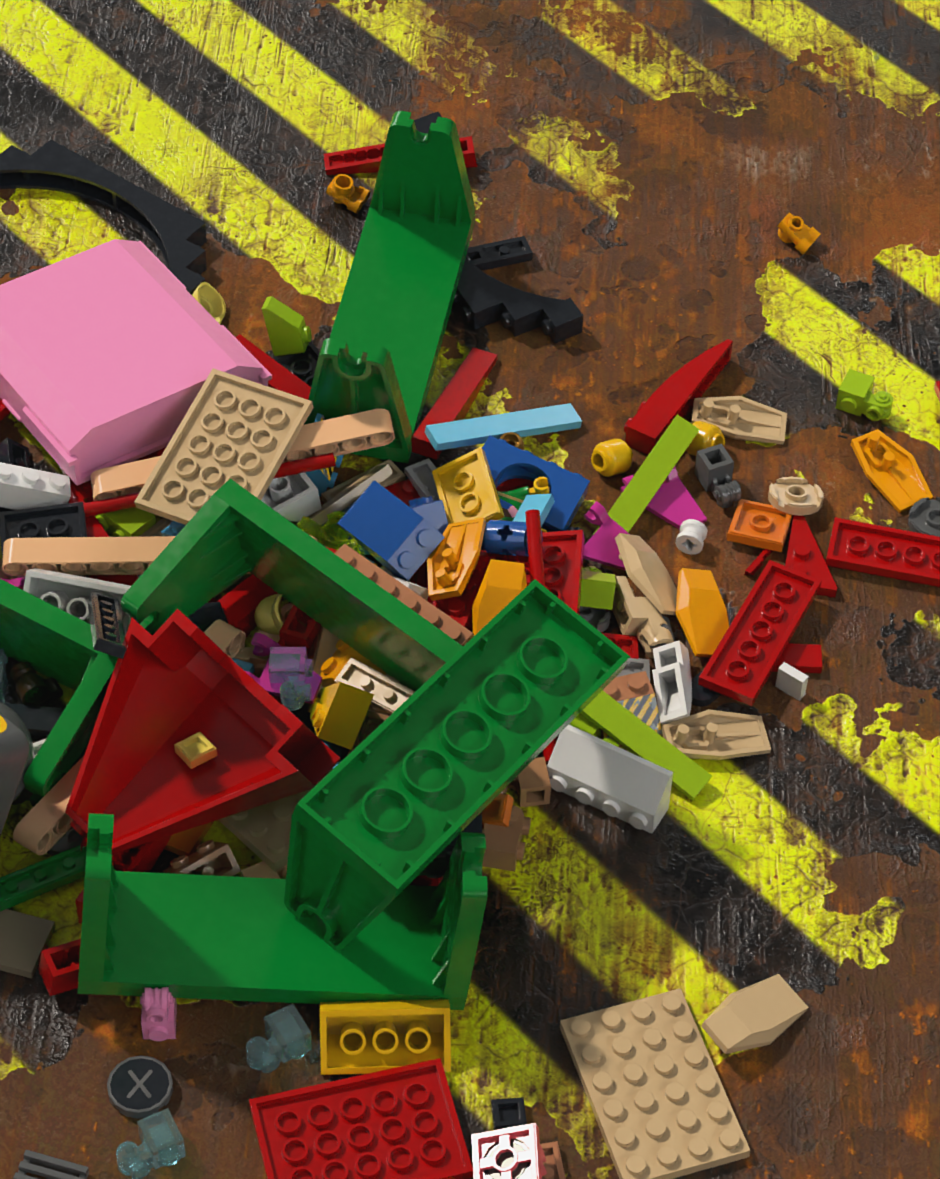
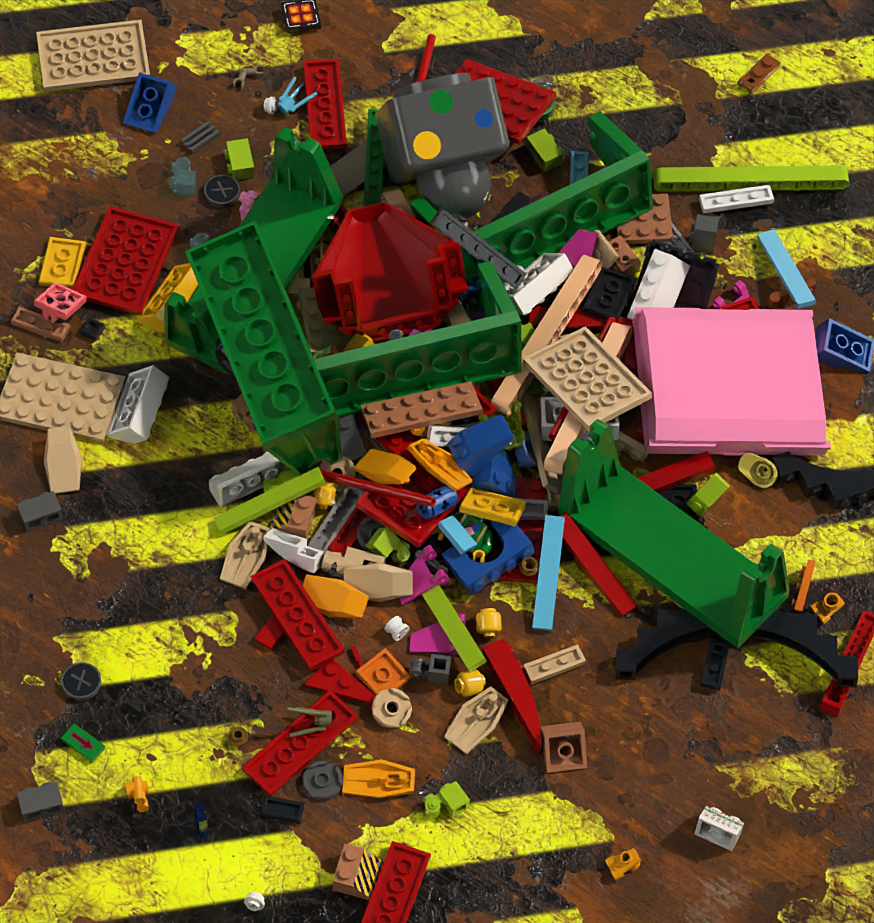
camera: 120 degrees right, 10 degrees up
light yellow tile [174,732,217,769] -> none
white tile [775,662,808,701] -> none
none -> dark grey brick [17,491,63,532]
none -> white slope [106,365,170,444]
none -> lime brick [224,138,255,180]
none -> olive plant [286,707,332,737]
none -> tan plate [523,644,586,685]
none -> nougat slope [541,722,587,773]
none -> white slope [695,806,744,851]
none -> orange plate [790,559,816,614]

